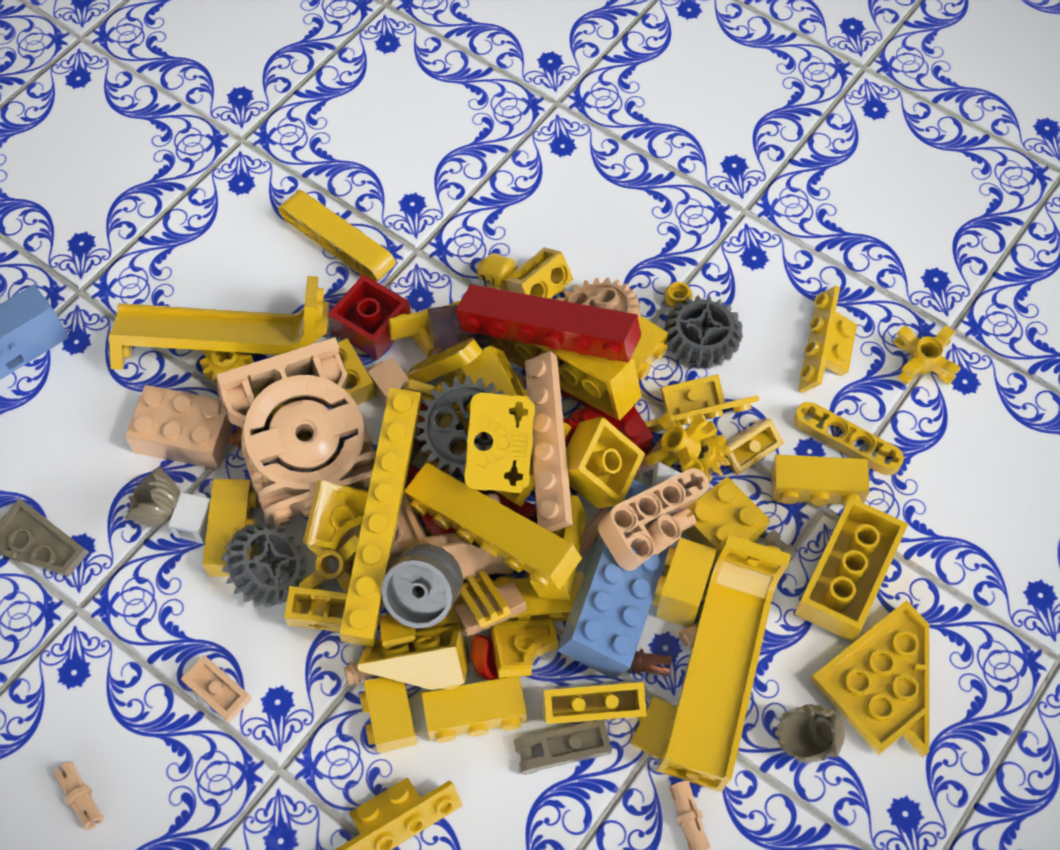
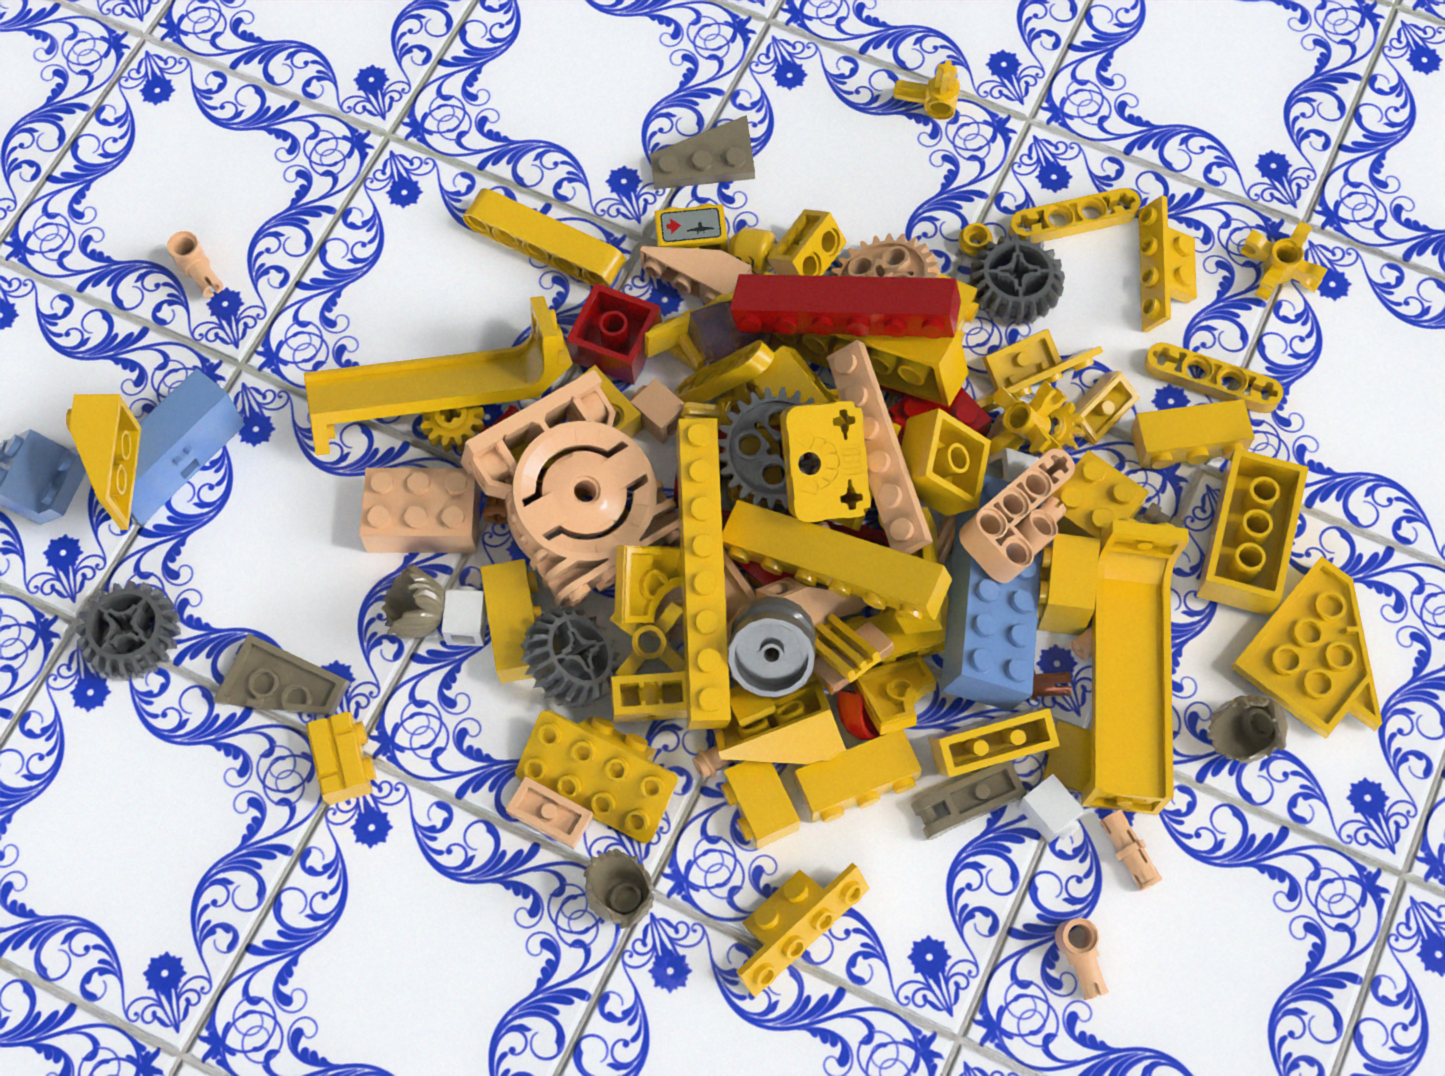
camera: 10 degrees left, 5 degrees up
light nougat pin [53,762,104,831] -> none
none -> light nougat pin [167,231,223,298]
none -> yellow brick [306,711,377,805]
none -> yellow bracket [515,709,678,844]
none -> dark tan hair [583,849,655,929]
none -> light nougat slope [640,246,751,305]
none -> dark tan wing [650,115,755,190]
none -> brick [654,203,728,253]
none -> yellow axle [893,60,961,120]
none -> yellow beam [1009,188,1141,244]
none -> white brick [1018,774,1084,843]

